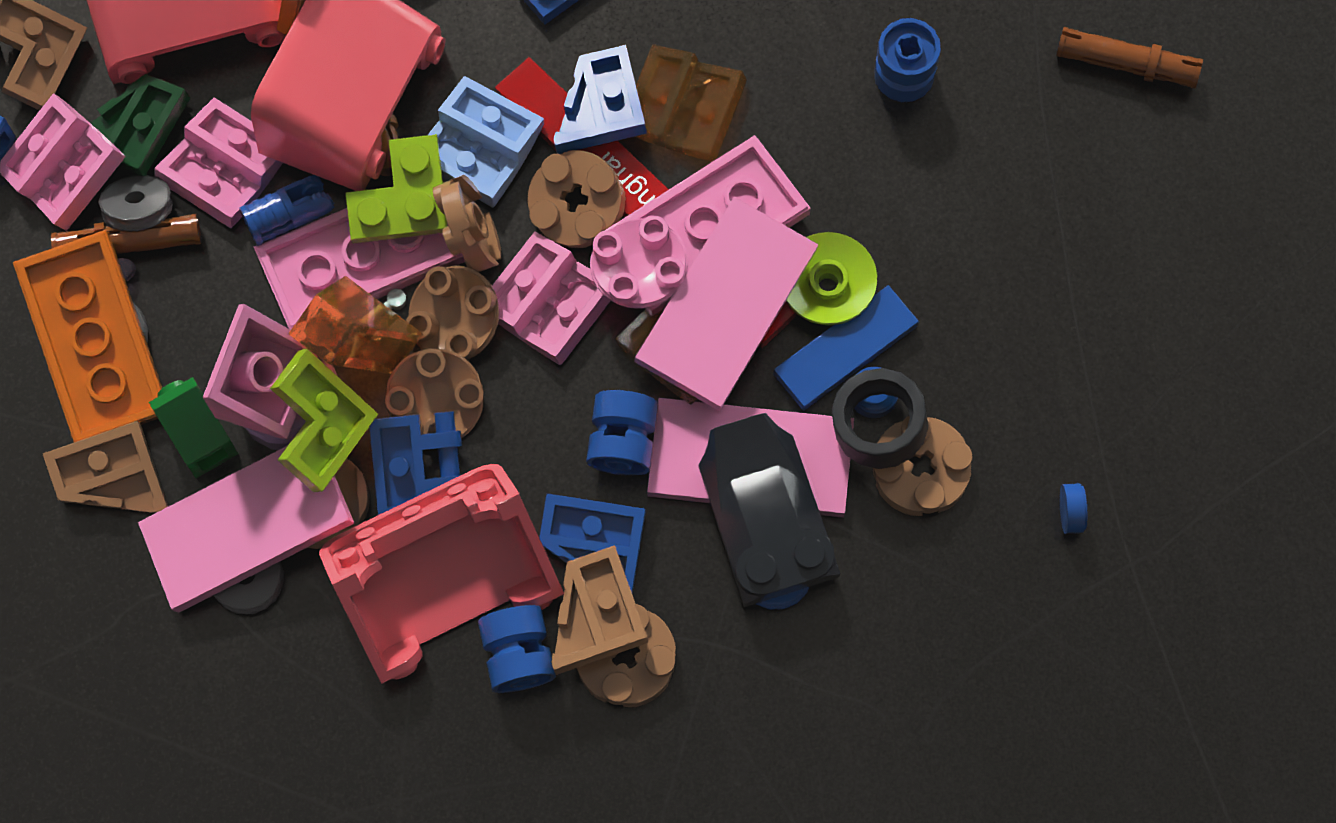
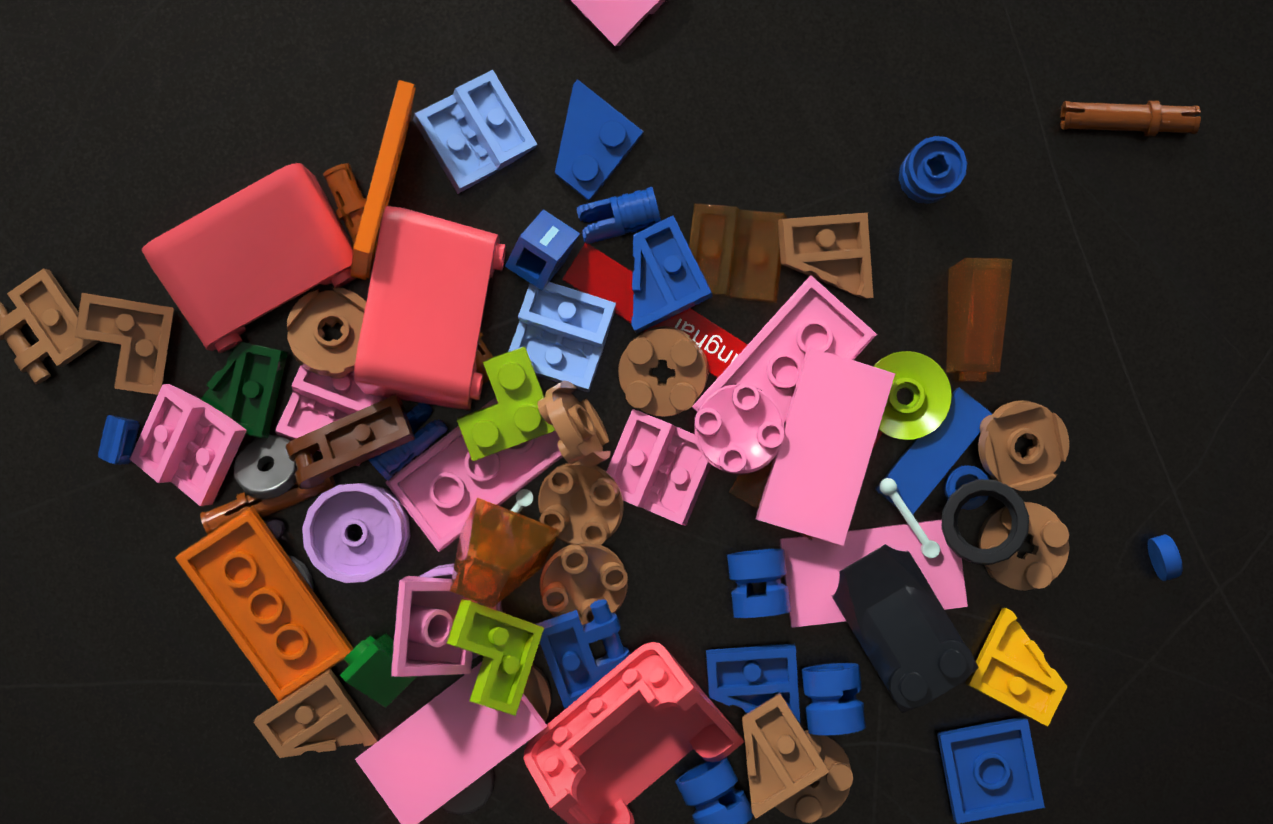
camera: 15 degrees left, 15 degrees up
none -> reddish brown plate [286,395,415,489]
none -> medium nougat plate [287,288,366,379]
none -> lavender wheel [302,483,411,583]
none -> blue brick [505,209,580,290]
none -> blue hinge [576,187,661,244]
none -> medium nougat wing [778,213,874,298]
none -> blue wheel [802,663,866,736]
none -> light aqua hinge [880,478,940,558]
none -> blue plate [937,717,1045,824]
none -> clear orange slope [947,258,1012,382]
none -> yellow wing [965,608,1067,727]
none -> medium nougat plate [978,400,1069,491]

